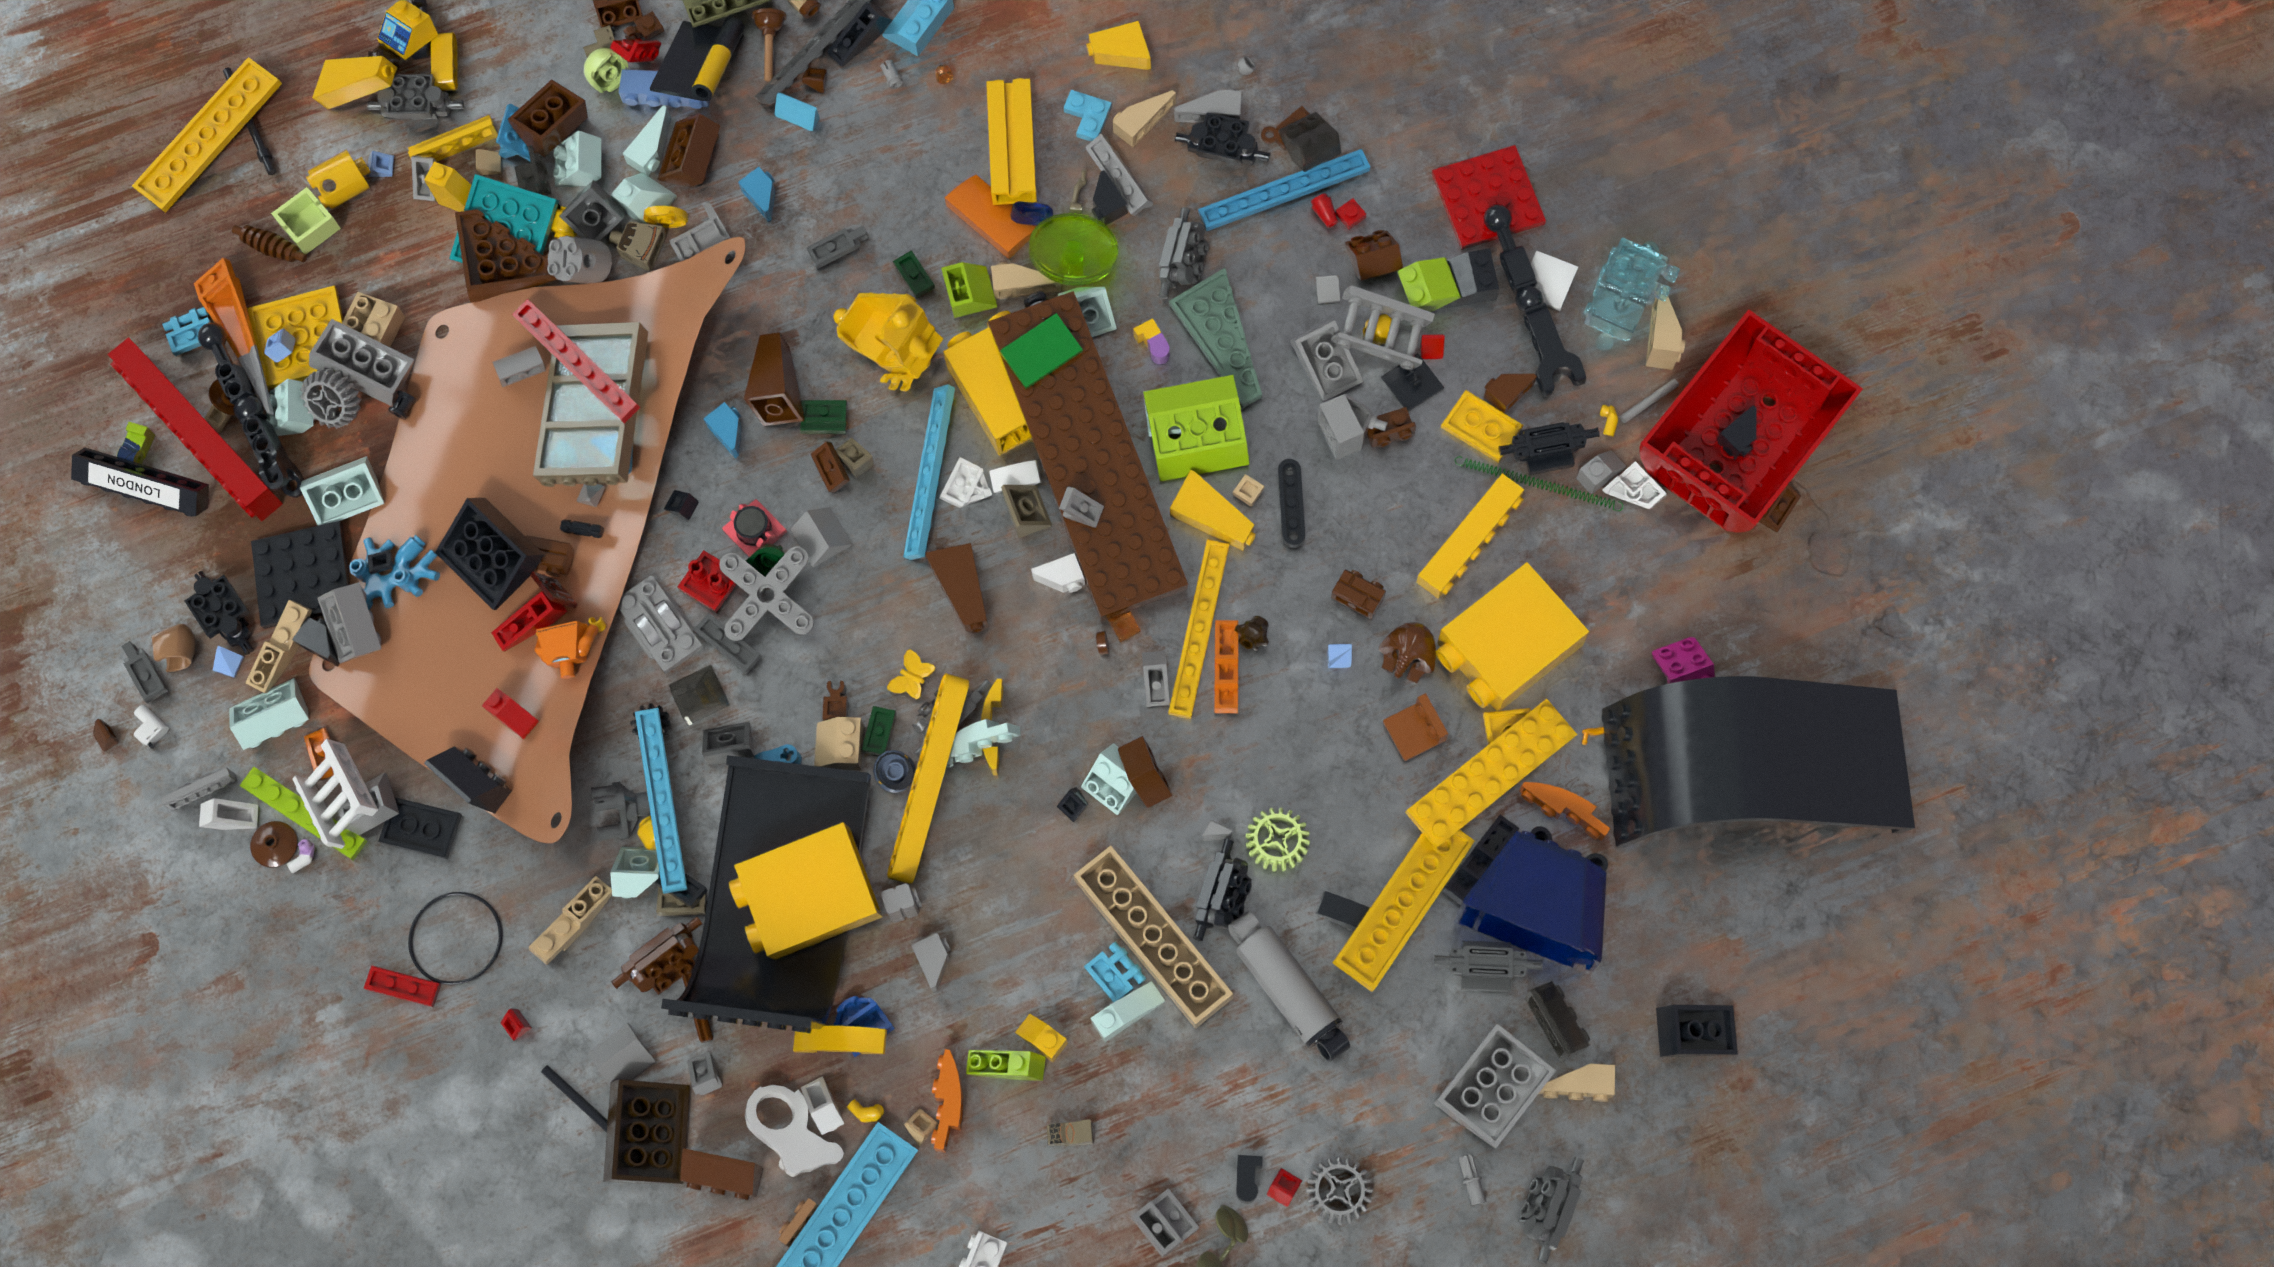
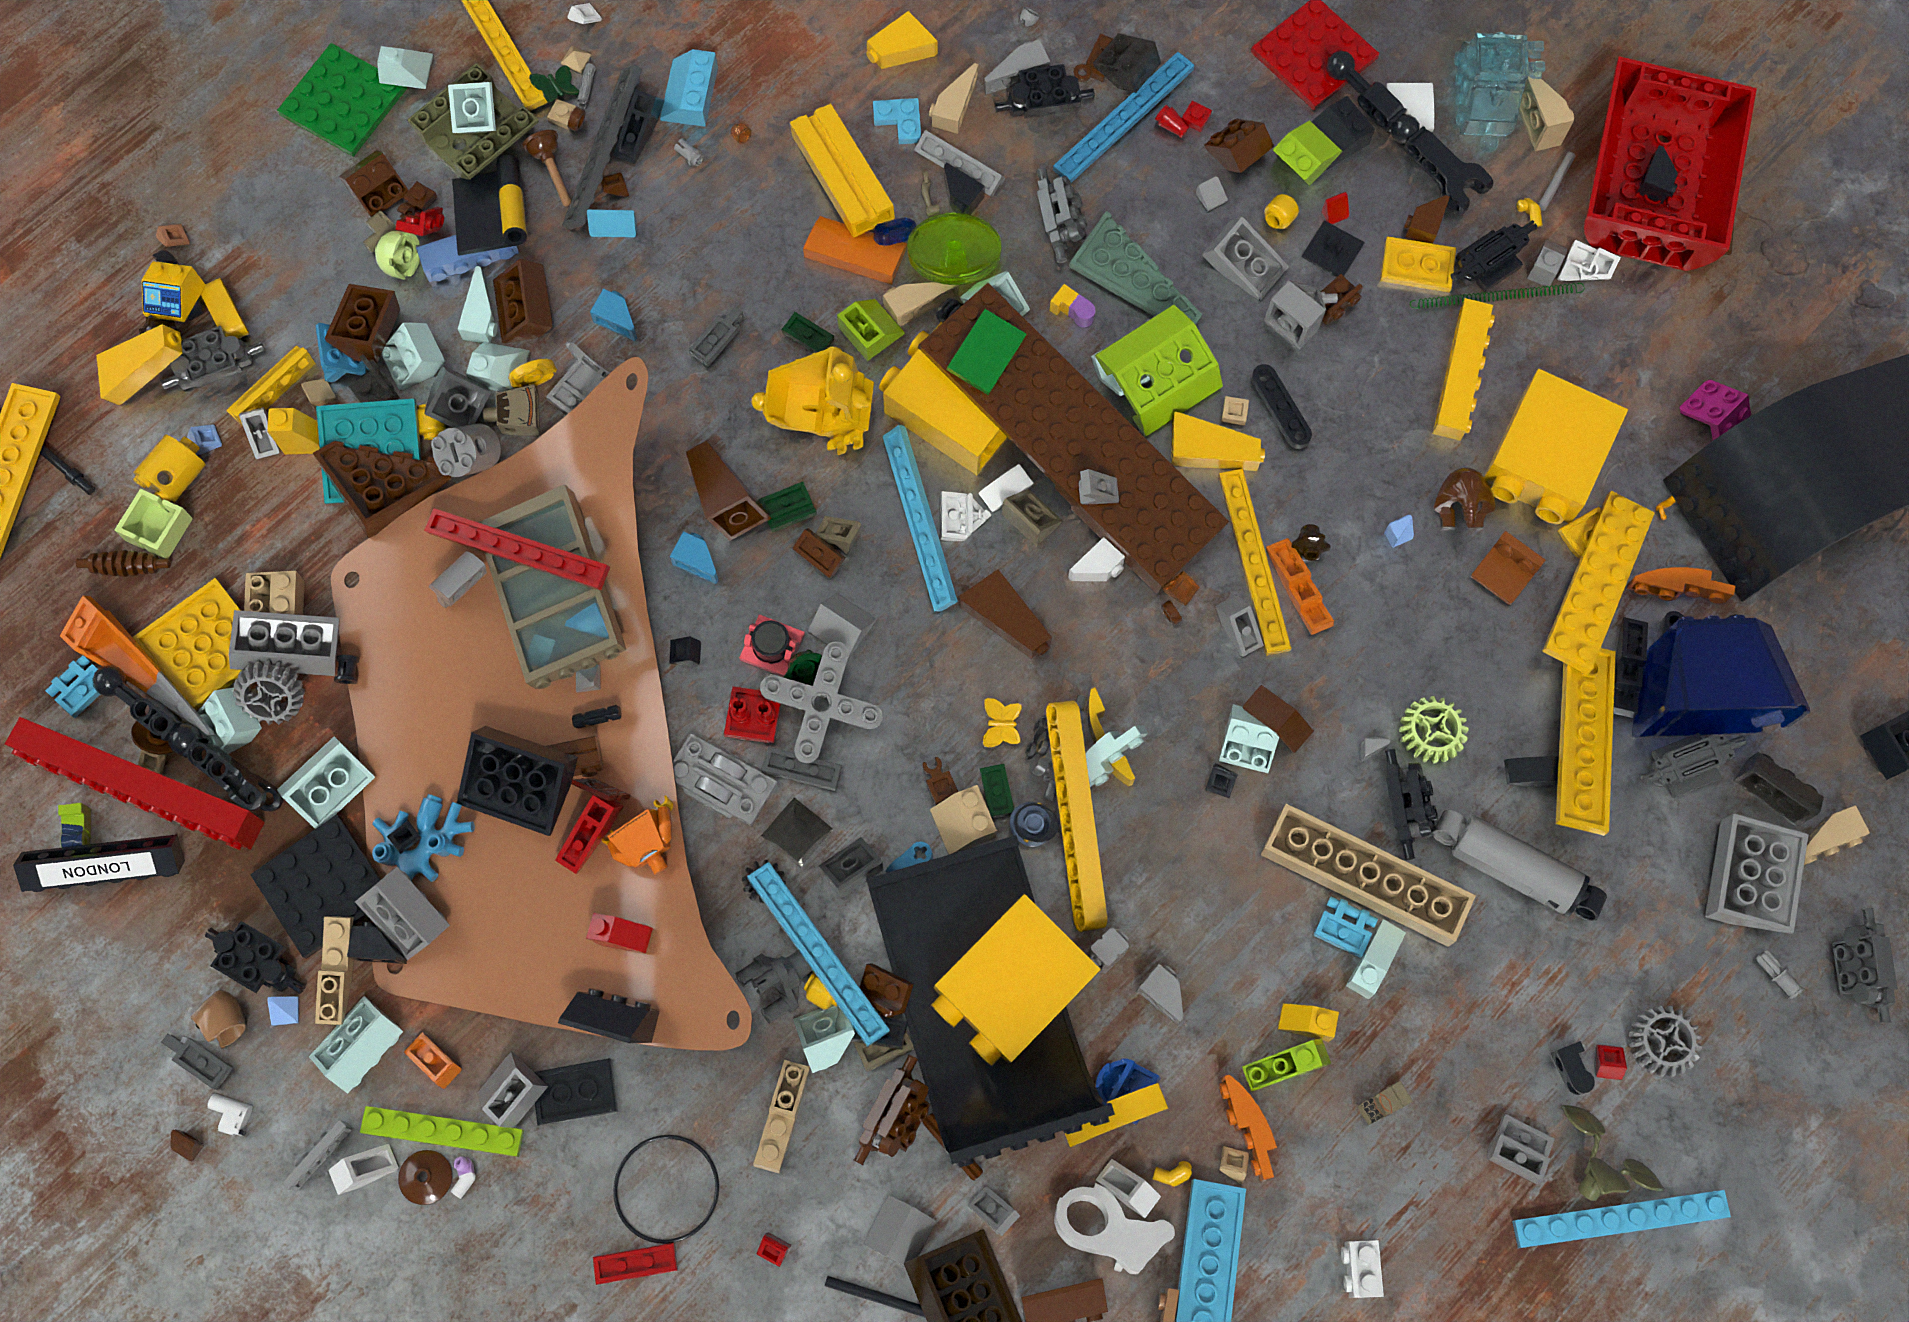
camera: 30 degrees left, 0 degrees up
light blue slope [264,328,295,363] -> none
white fence [293,739,378,849] -> none
light grey fence [1331,285,1435,370] -> none
reddish brown brick [1331,569,1386,619] -> none
none -> reddish brown bracket [859,963,914,1018]

